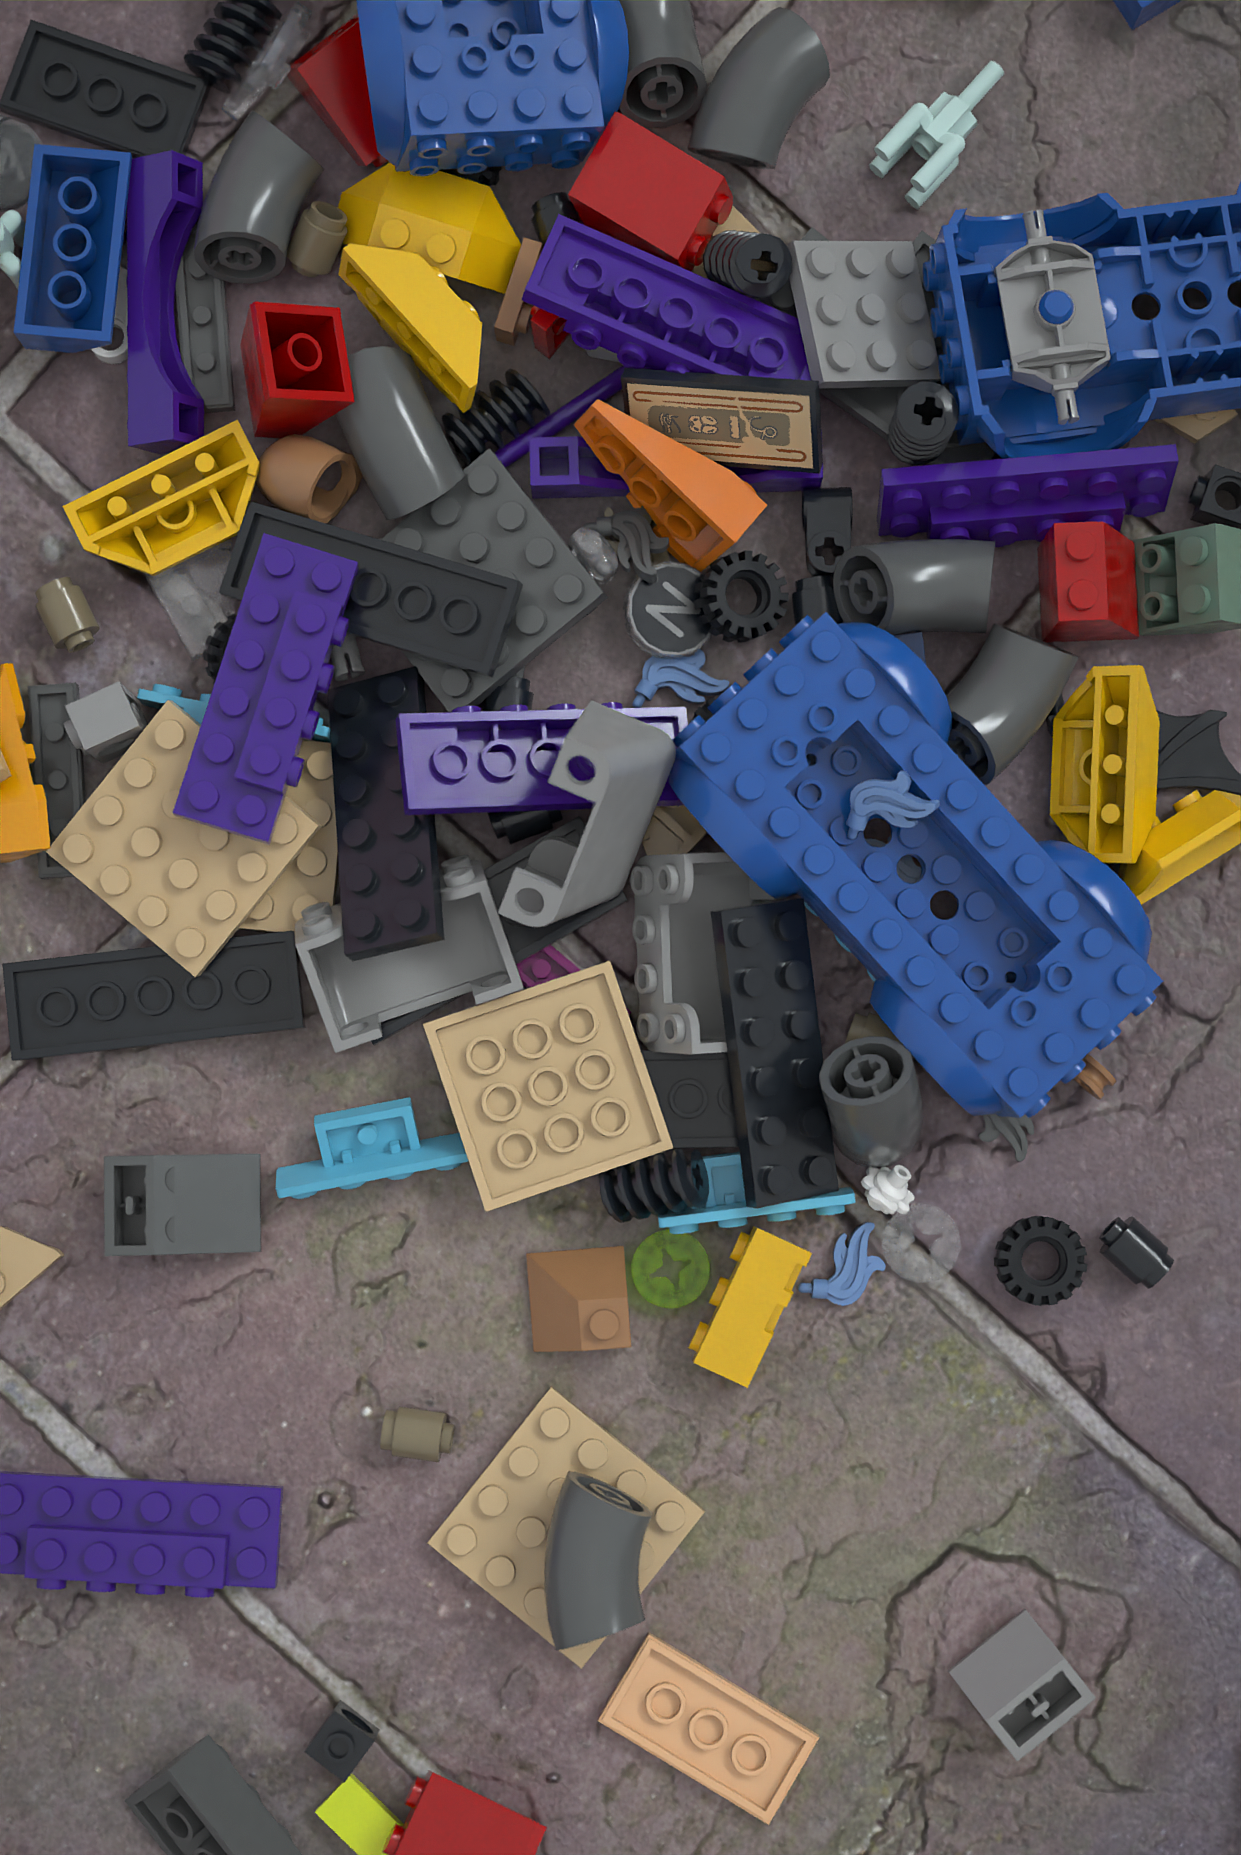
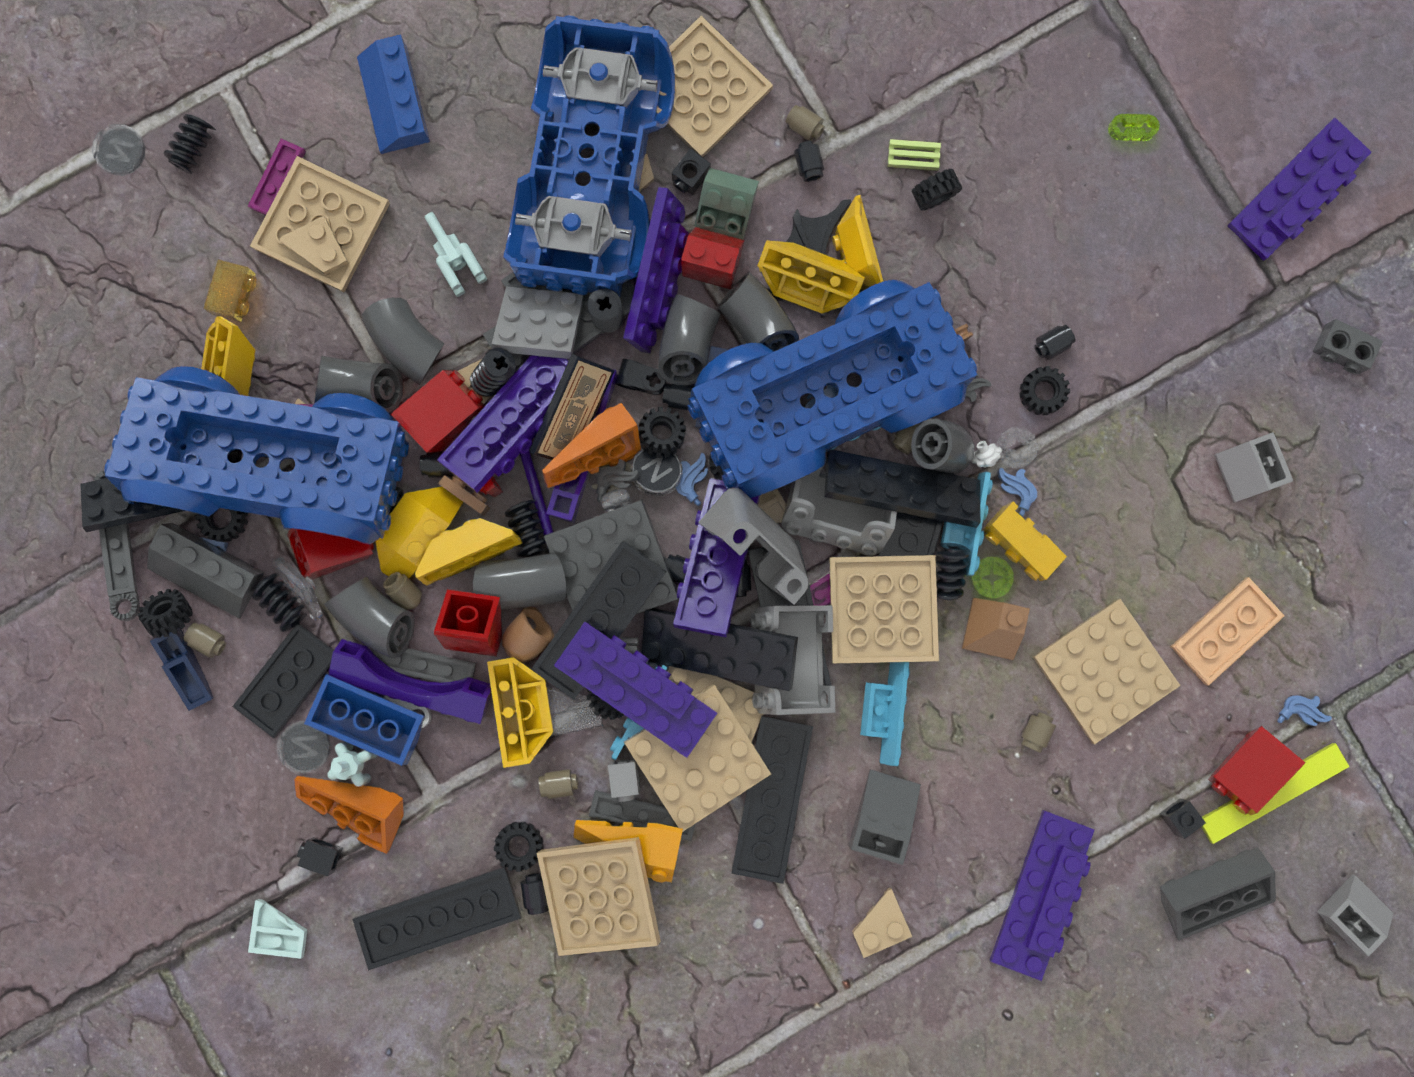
camera: 75 degrees left, 0 degrees up
dark grey brick [544,1472,652,1651] -> none
medium blue piece [846,770,940,840] -> none

